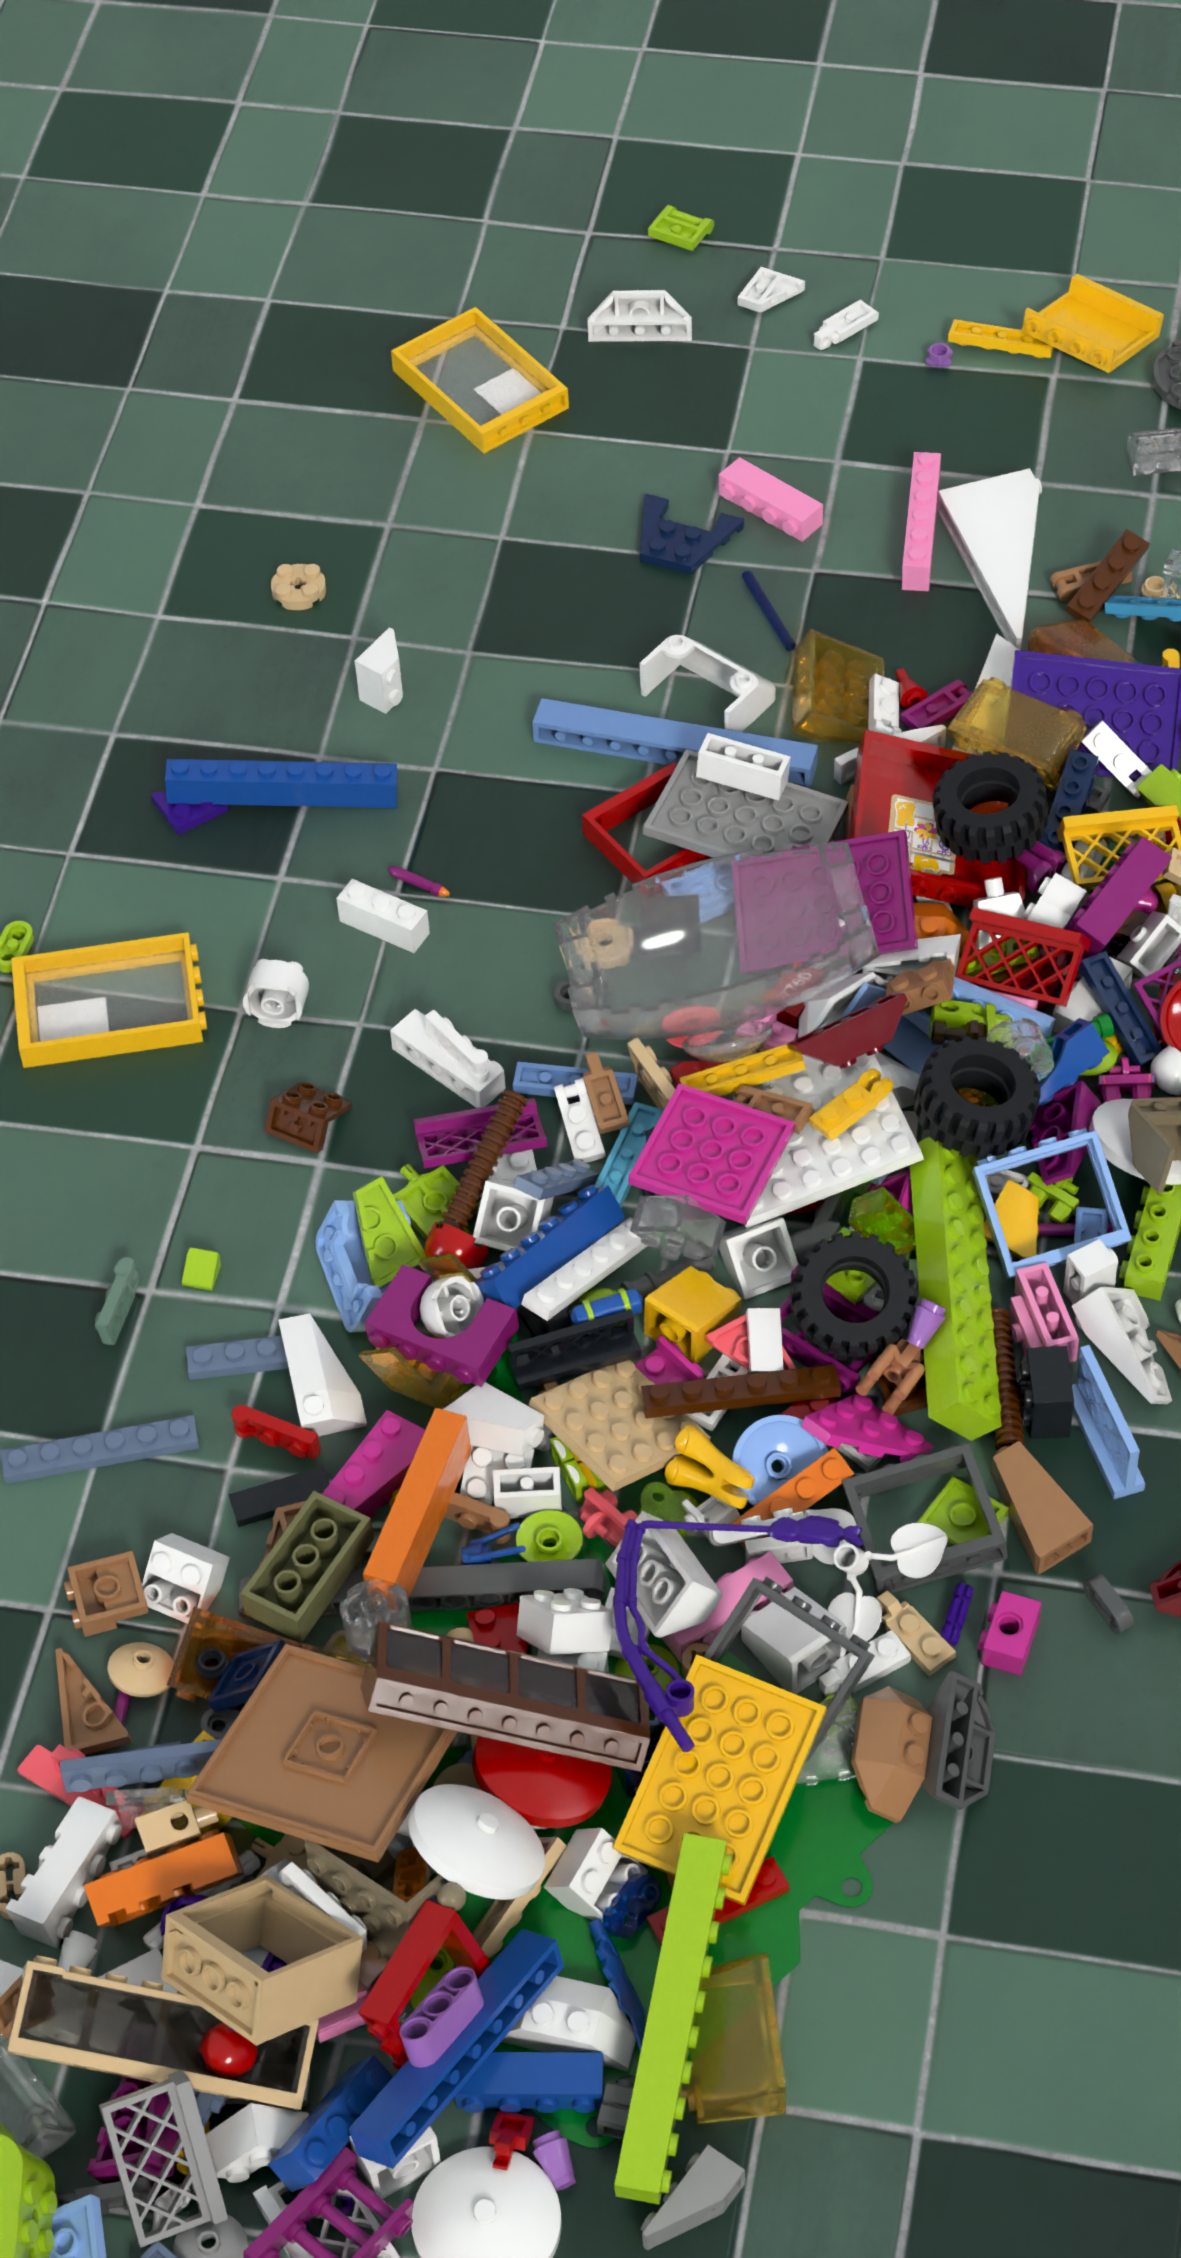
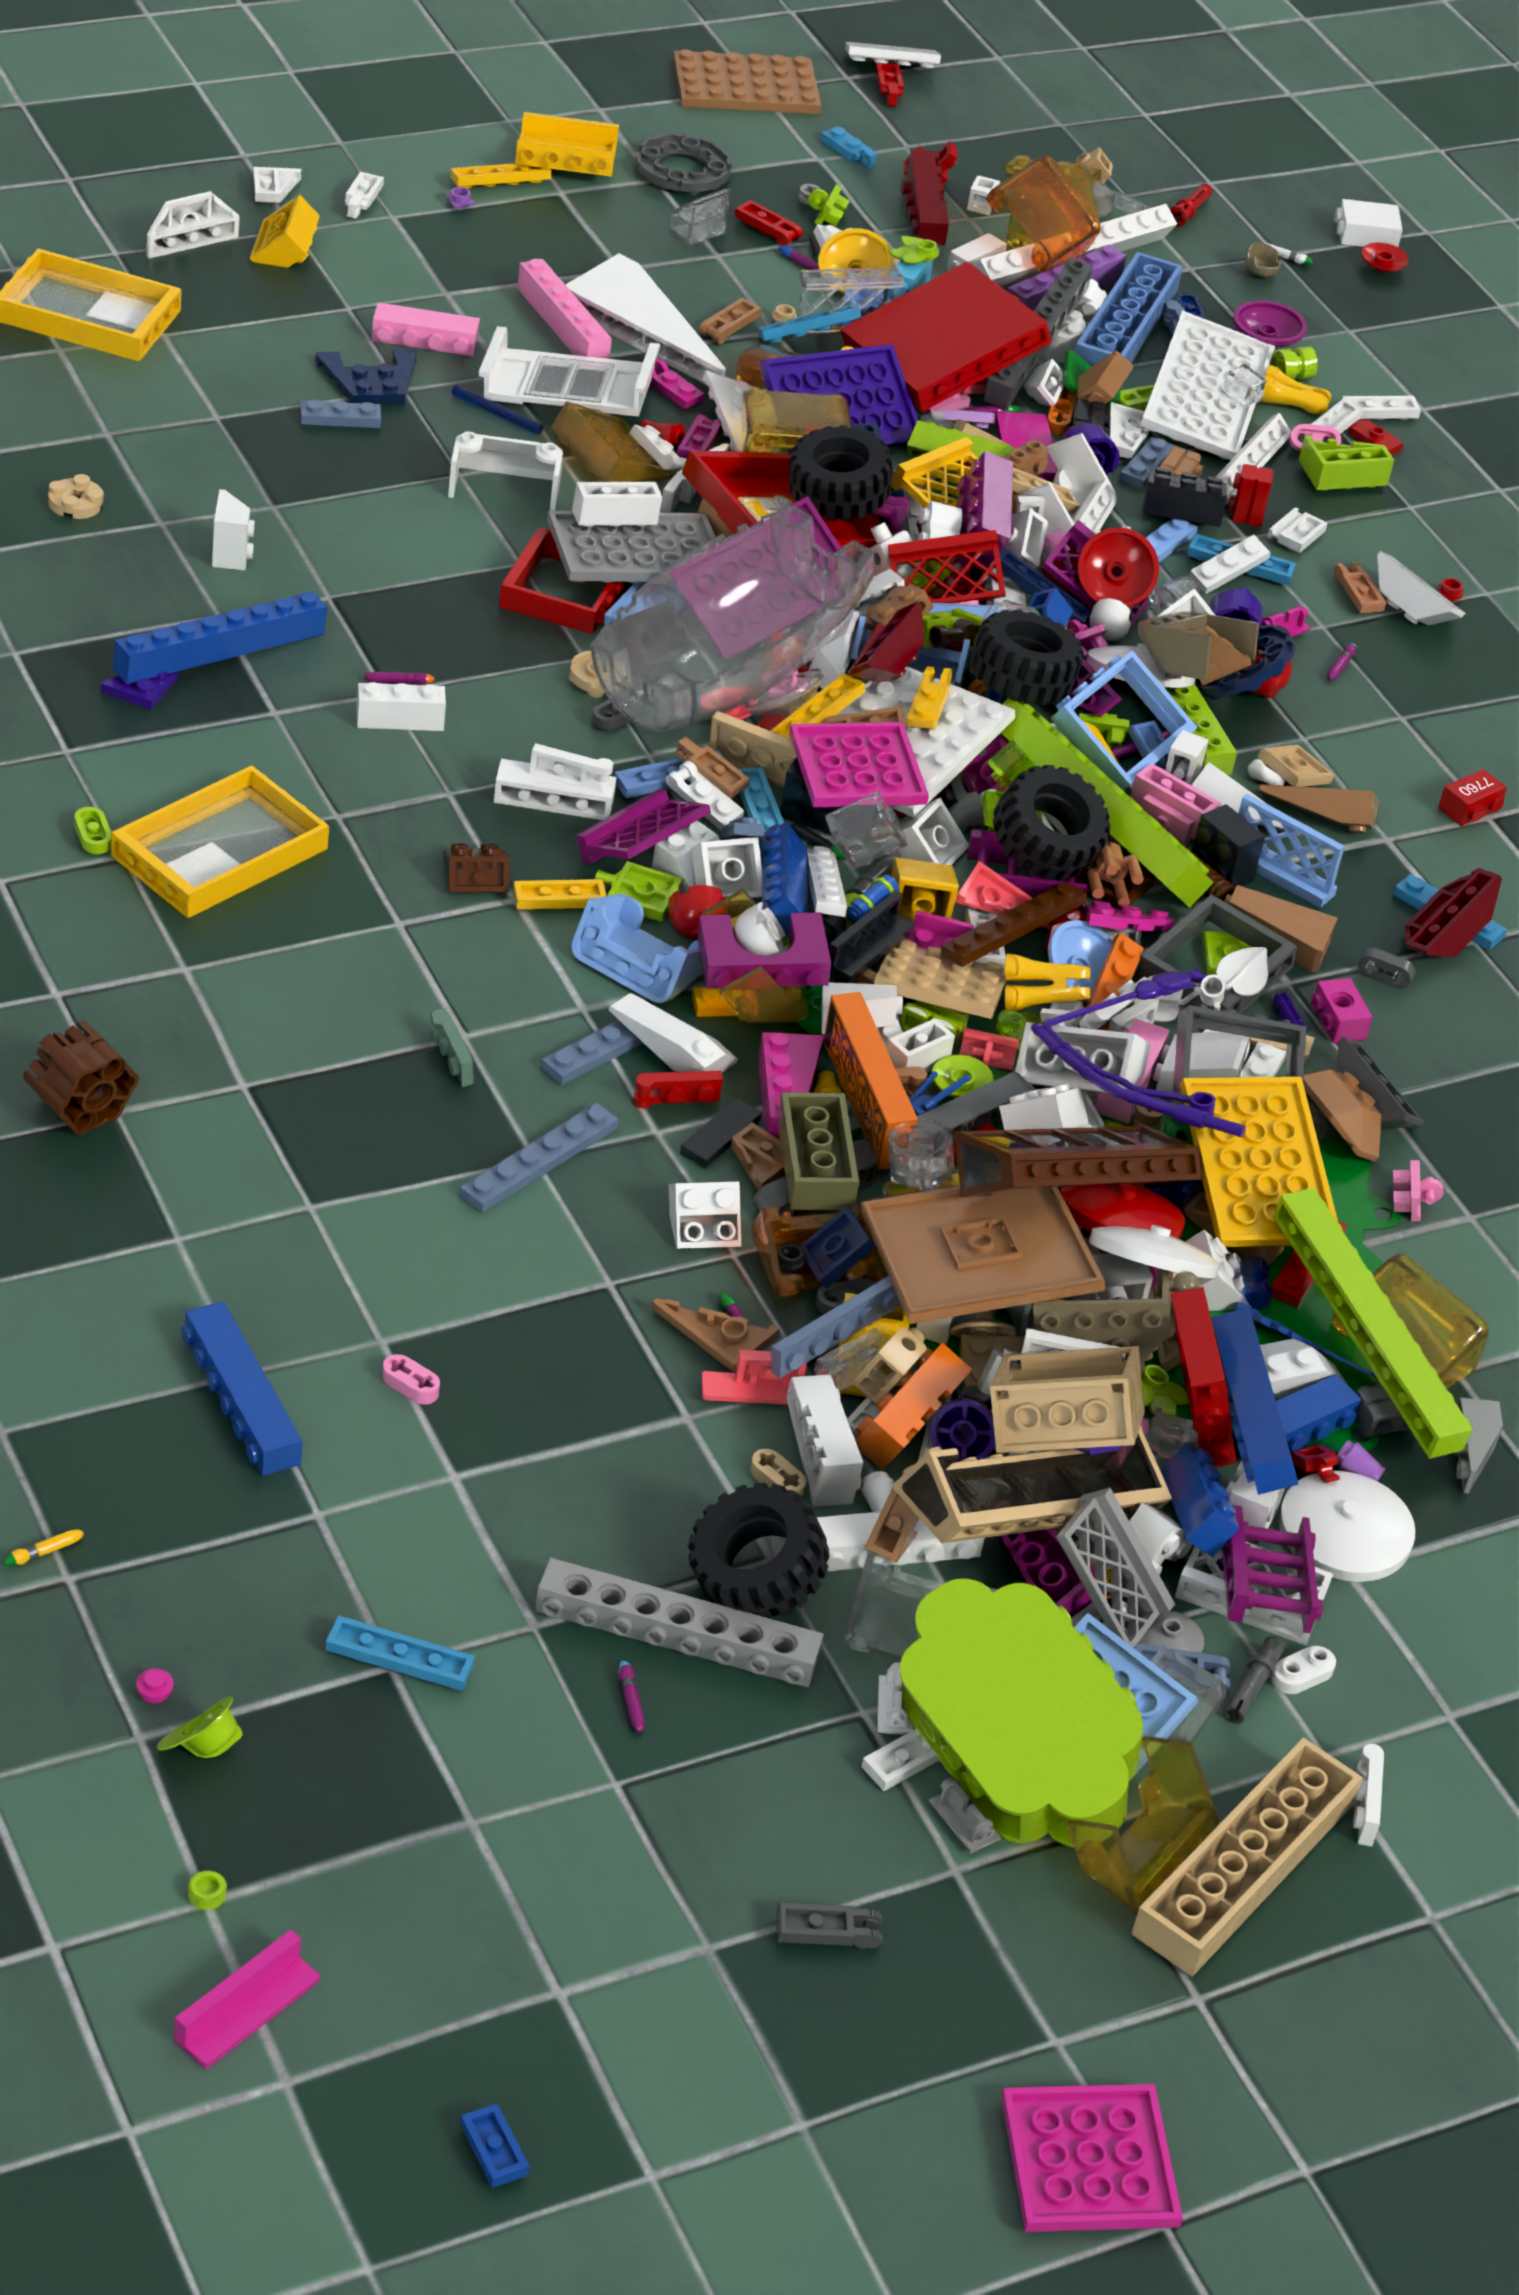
camera: 45 degrees left, 10 degrees down
medium nougat plate [64,1551,149,1637] -> none
tan dish [107,1642,176,1697] -> none
lime slope [182,1247,221,1291] -> none
red hair [198,2022,258,2078] -> none
white brick [243,959,309,1028] -> none
lime wing [352,1176,427,1288] -> none
medium lavender beam [399,1966,484,2068] -> none
reddish brown piece [438,1090,528,1230] -> none
medium blue brick [532,698,818,789] -> none
lime plate [648,205,714,251] -> none
white tile [746,1308,784,1374] -> none
medium lavender cone [906,1298,946,1349] -> none
reddish brown plate [1065,529,1150,626] -> none
white plate [1081,721,1152,799] -> none
none -> yellow slope [249,195,320,268]
none -> sand blue plate [301,400,381,428]
none -> white piece [479,326,660,417]
none -> yellow plate [513,879,606,910]
none -> dark pink hinge [650,359,705,410]
none -> bright pink hips [1393,1160,1444,1222]

